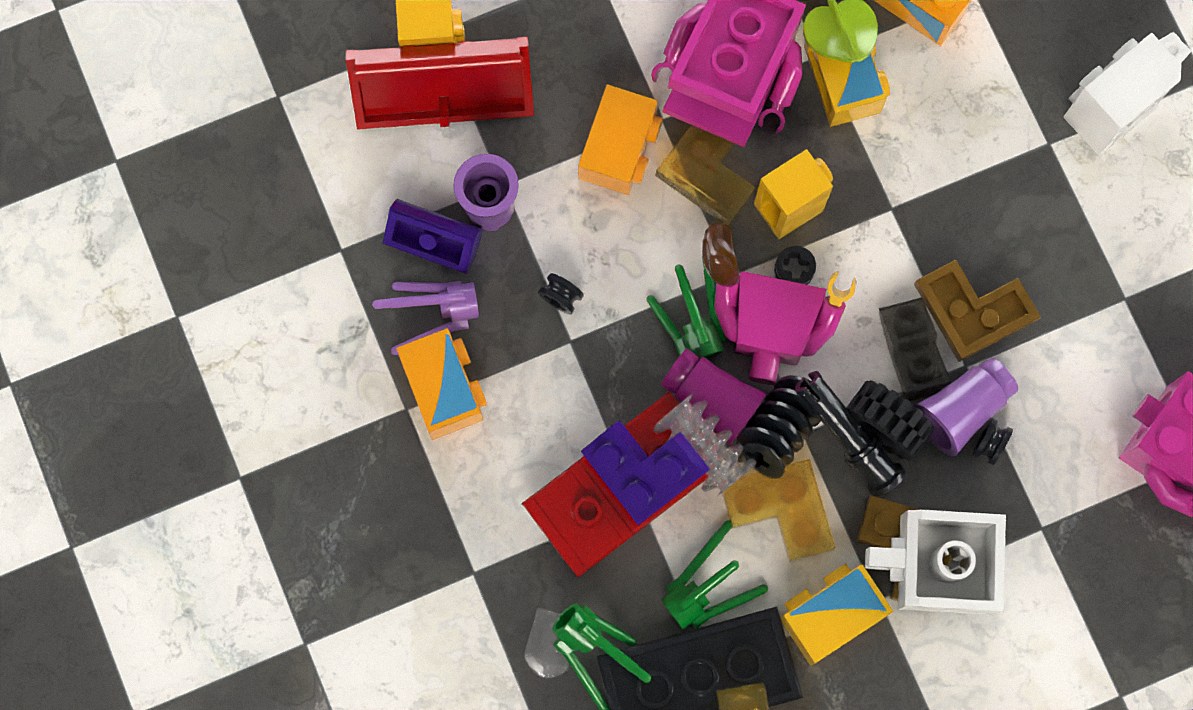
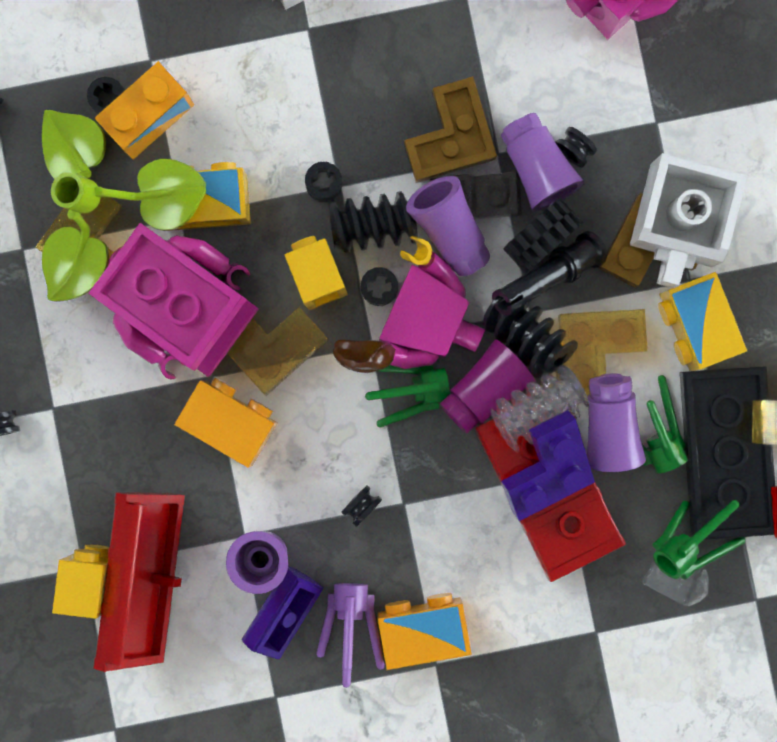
camera: 75 degrees left, 10 degrees up
none -> black bush [305,162,342,202]
none -> black piece [329,191,418,253]
none -> medium lavender plant [406,176,490,276]
none -> medium lavender plant [587,373,646,472]

